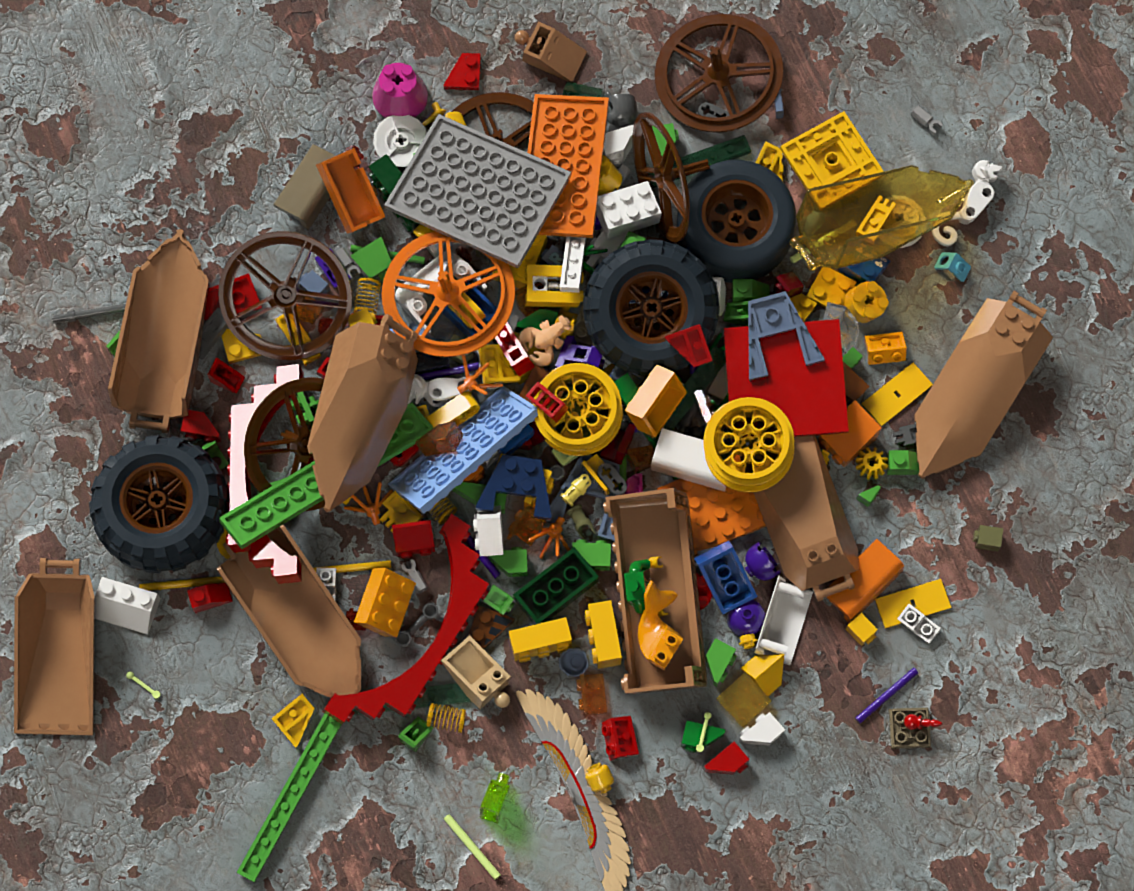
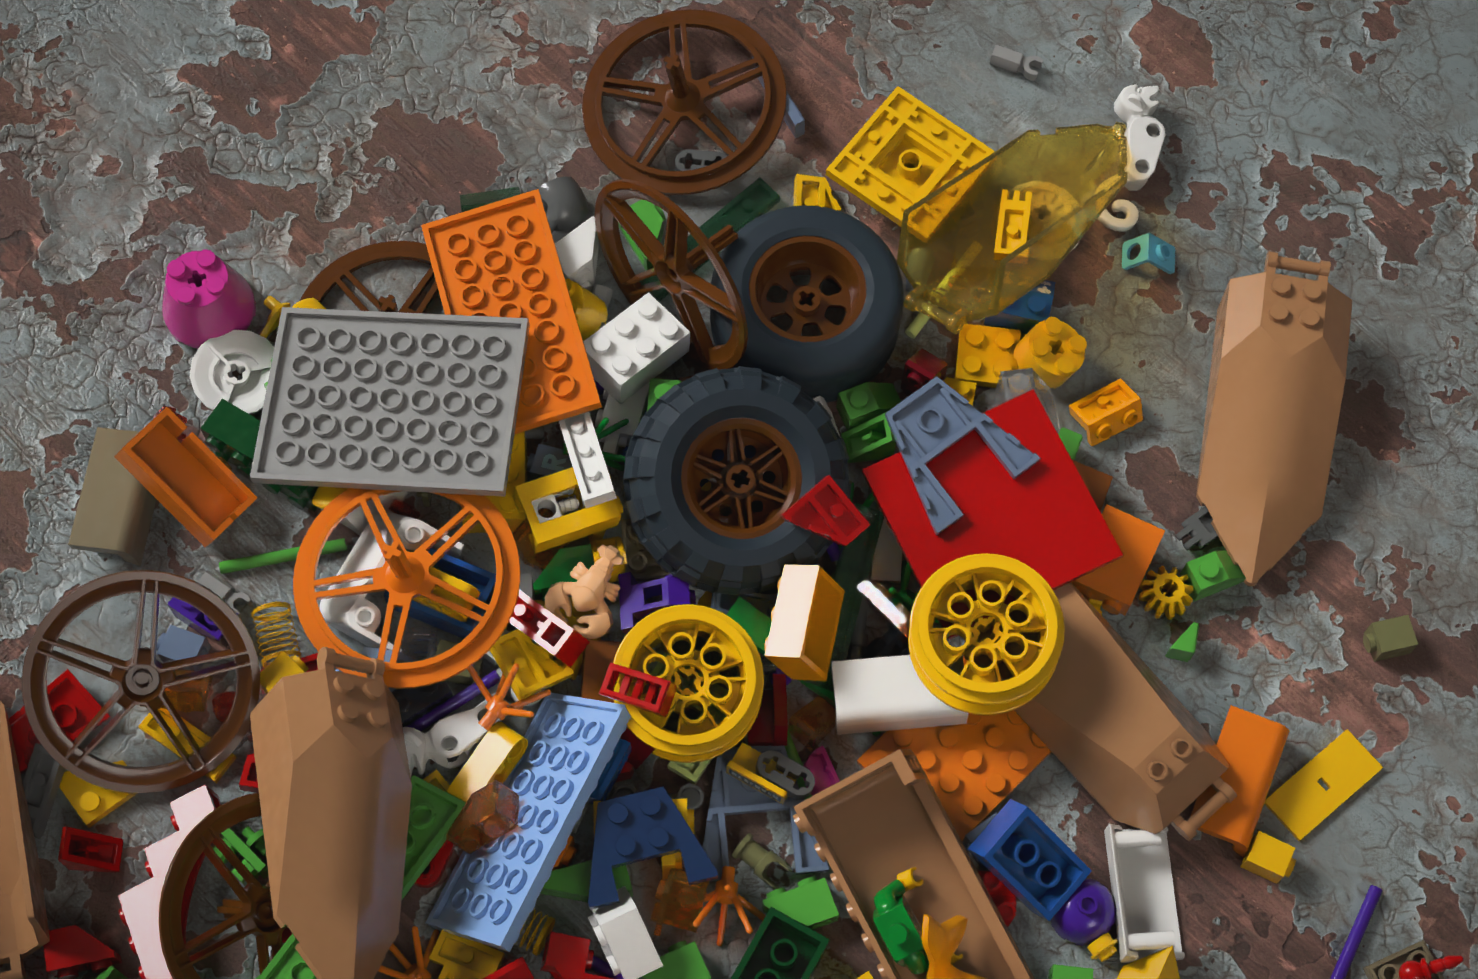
camera: 25 degrees left, 5 degrees down
bright green torso [351,237,392,283] -> none
red wing [444,53,481,90] -> none
medium nougat slope [514,21,587,83] -> none
light yellow piece [559,474,592,507] -> none
dark purple cylinder [745,541,781,581] -> none
yellow piece [861,362,933,427] -> none
white slope [897,604,941,644] -> none

